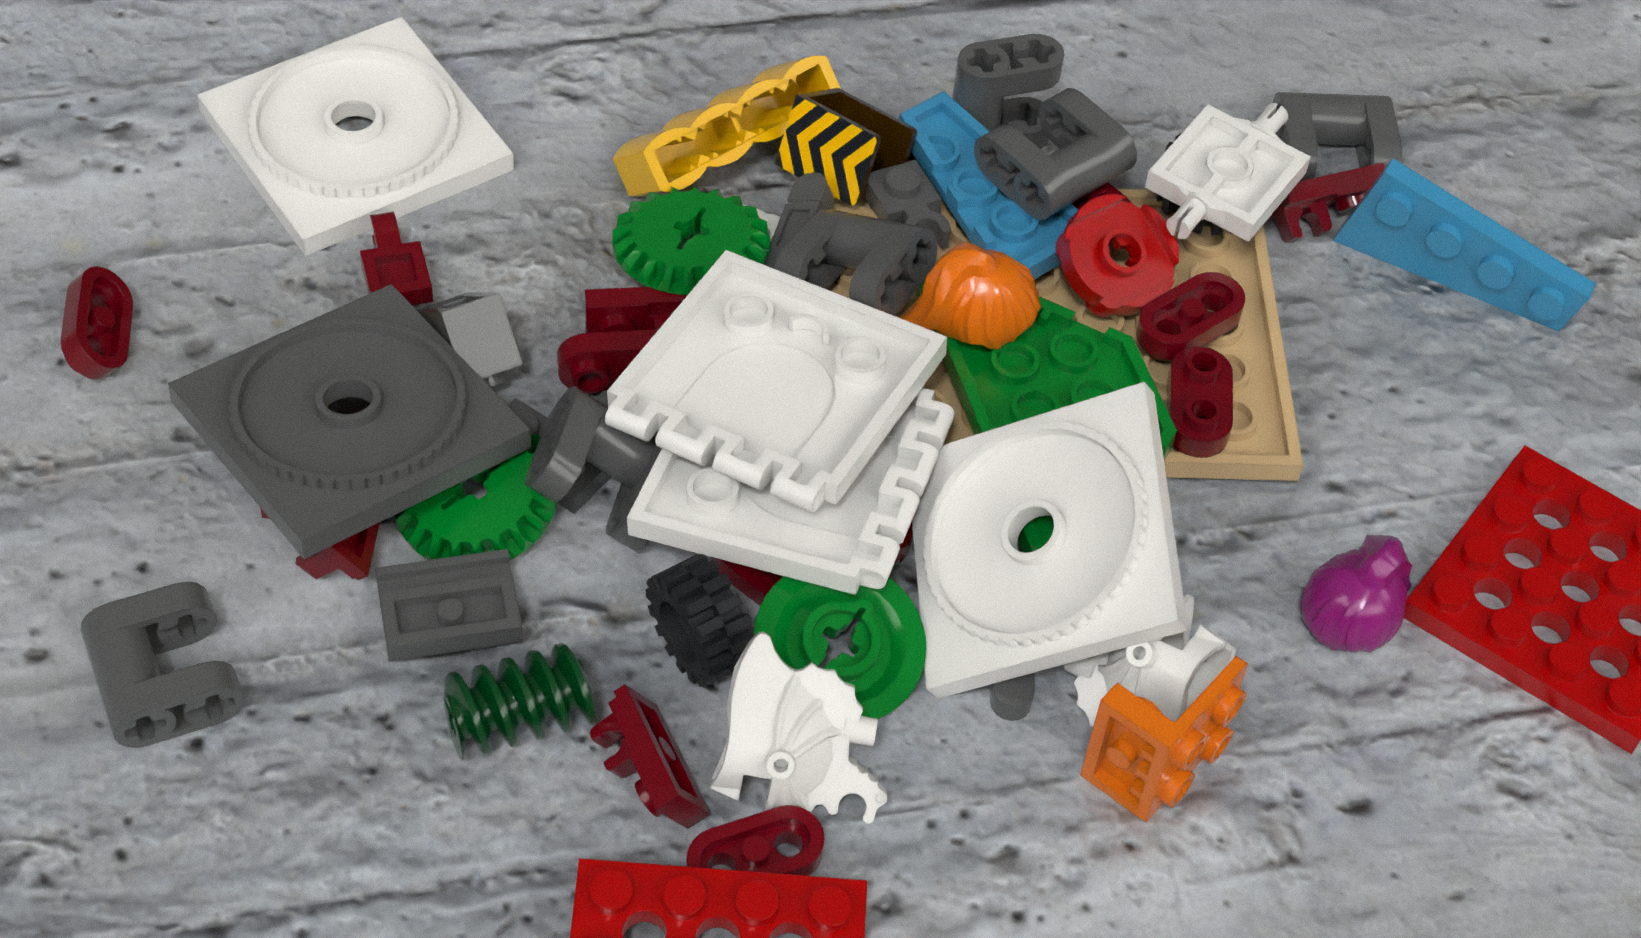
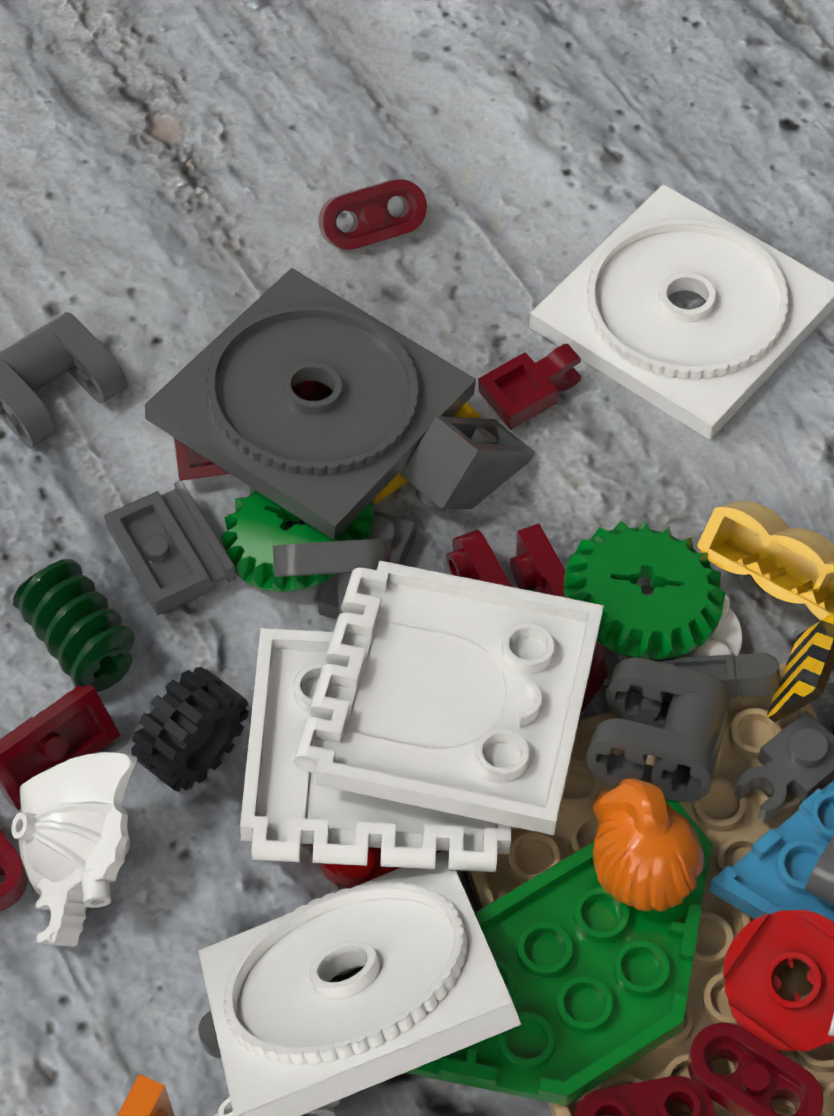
camera: 80 degrees right, 5 degrees up
green gear [753,576,926,719] -> none

